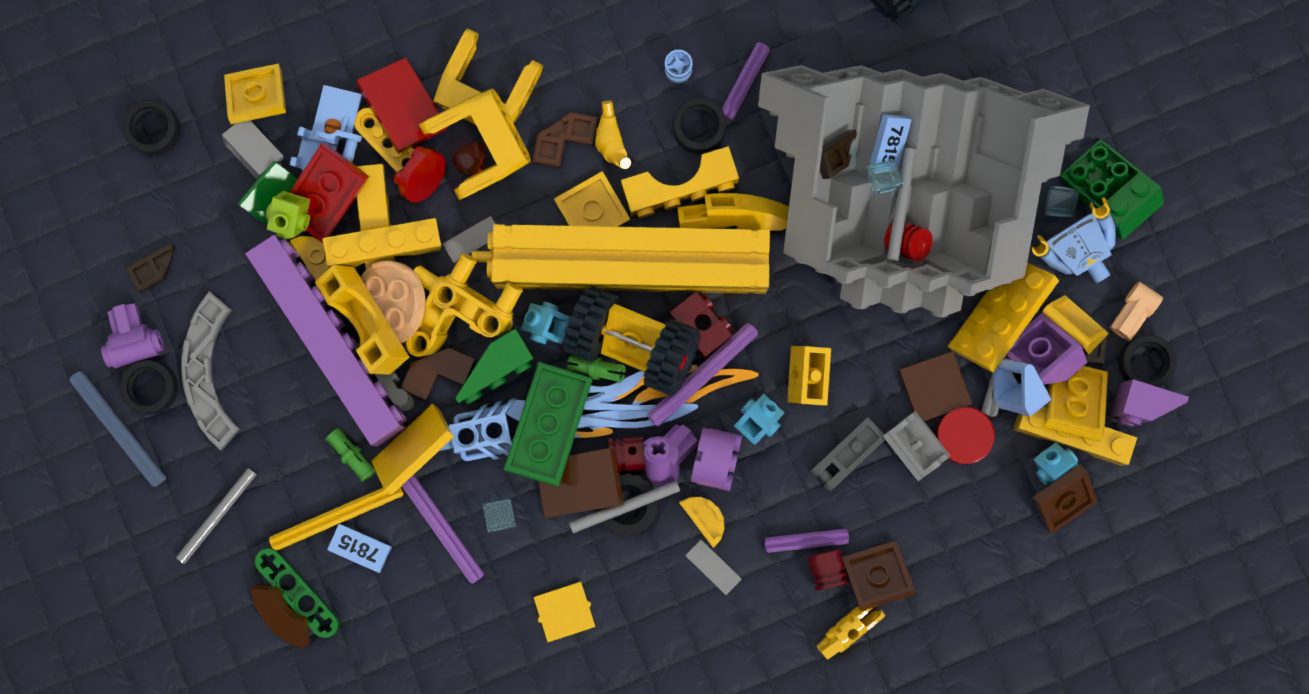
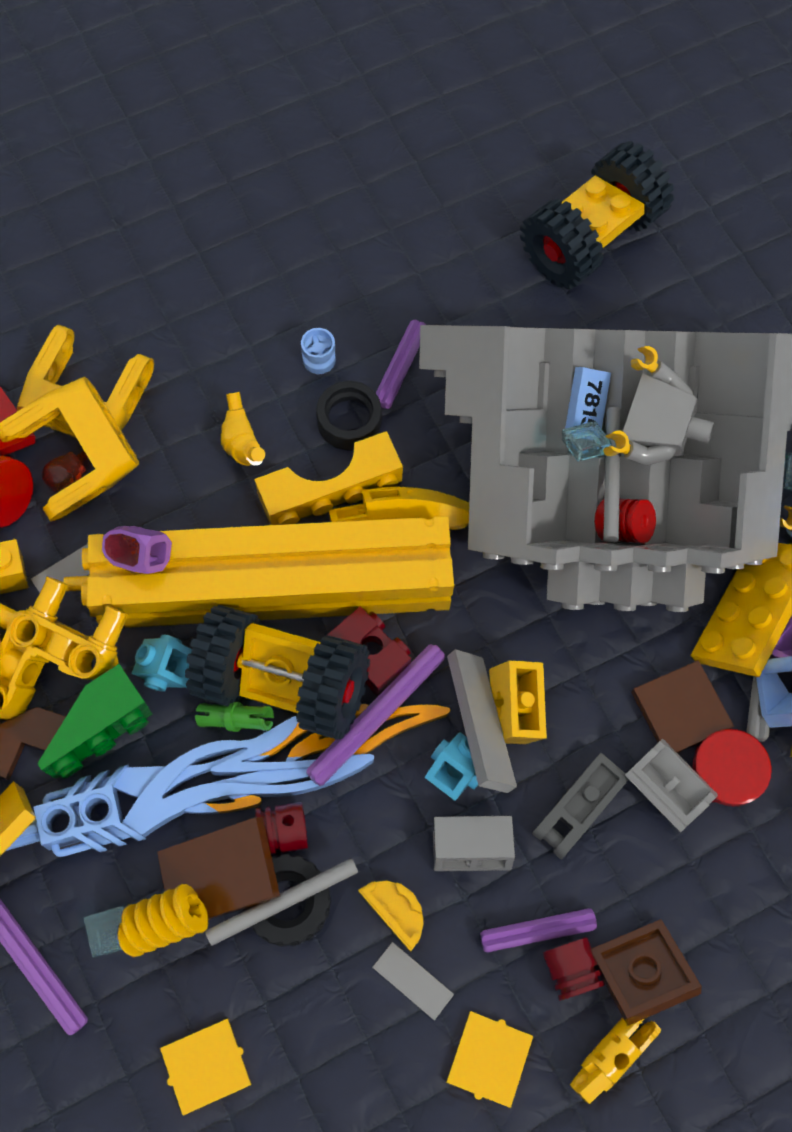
camera: 10 degrees left, 15 degrees down
green tile [503,362,593,488] -> none
reddish brown tile [532,112,598,168] -> none
yellow tile [554,171,630,227] -> none
medium lavender piece [643,424,698,487] -> none
medium lavender brick [691,427,742,491] -> none
dark brown tile [820,129,857,179] -> none
none -> medium lavender rock [102,526,172,574]
none -> yellow piece [118,884,209,957]
none -> light grey hinge [433,816,515,871]
none -> yellow piece [446,1011,533,1108]
none -> light grey tile [447,649,517,793]
none -> light grey torso [603,346,715,466]

